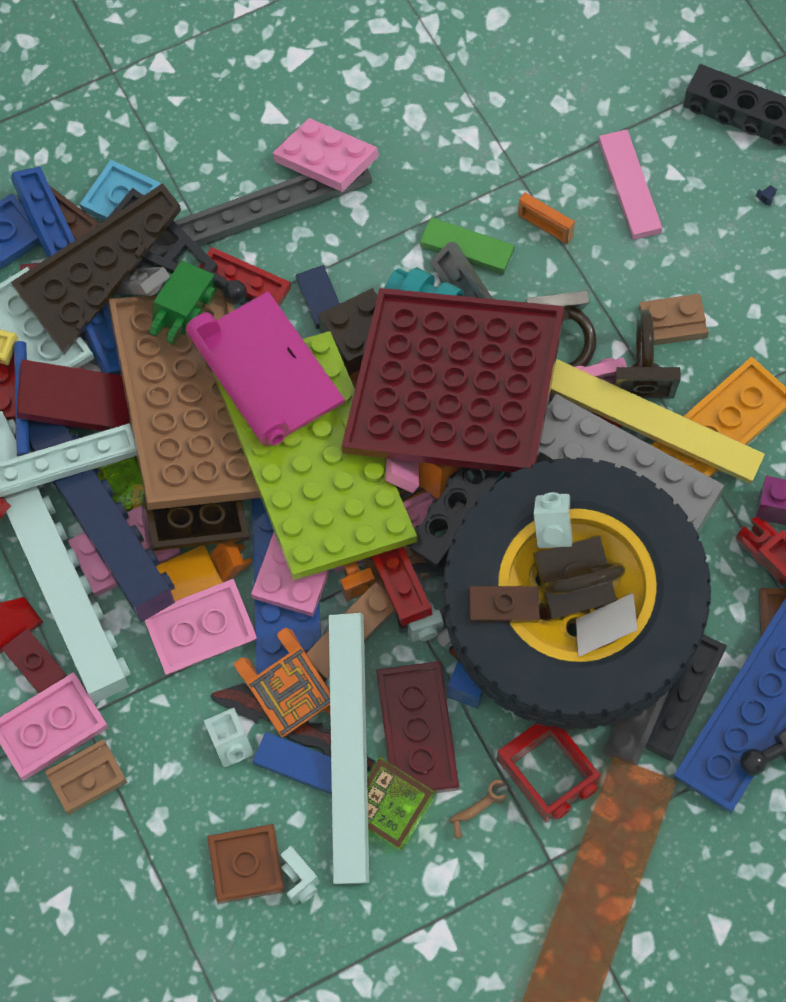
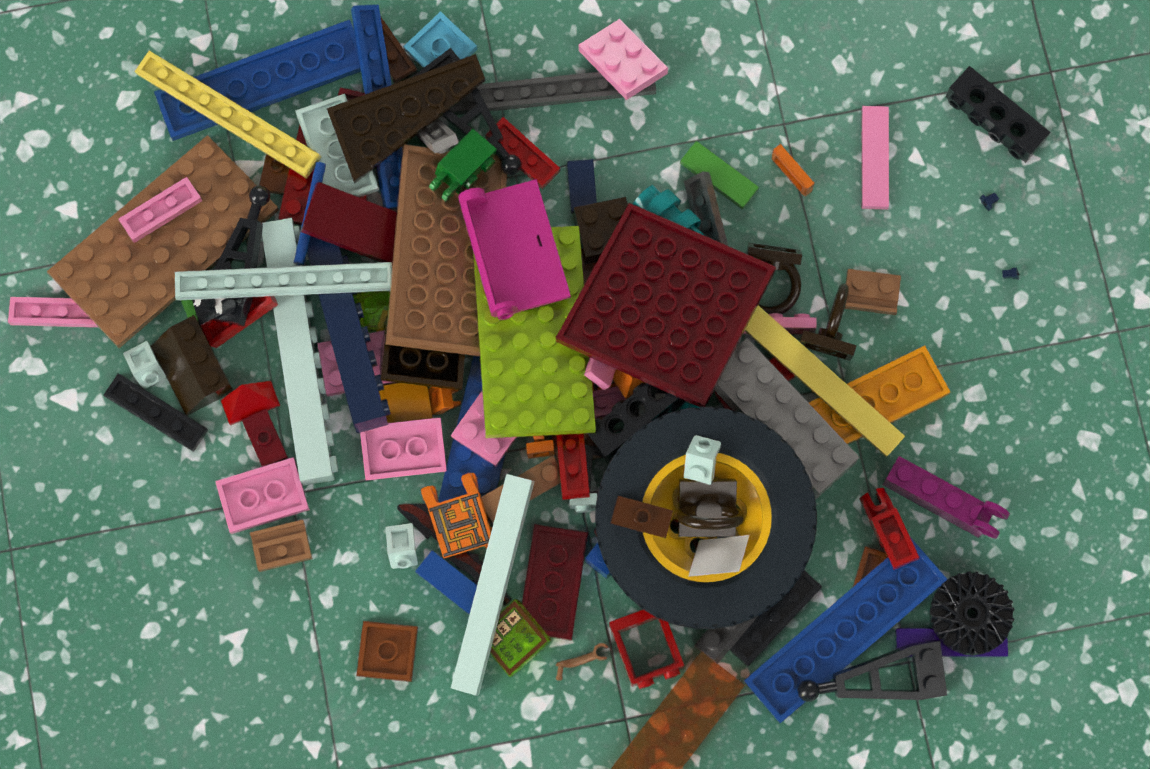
camera: 15 degrees right, 10 degrees up
light aqua bracket [280,846,320,905] -> none

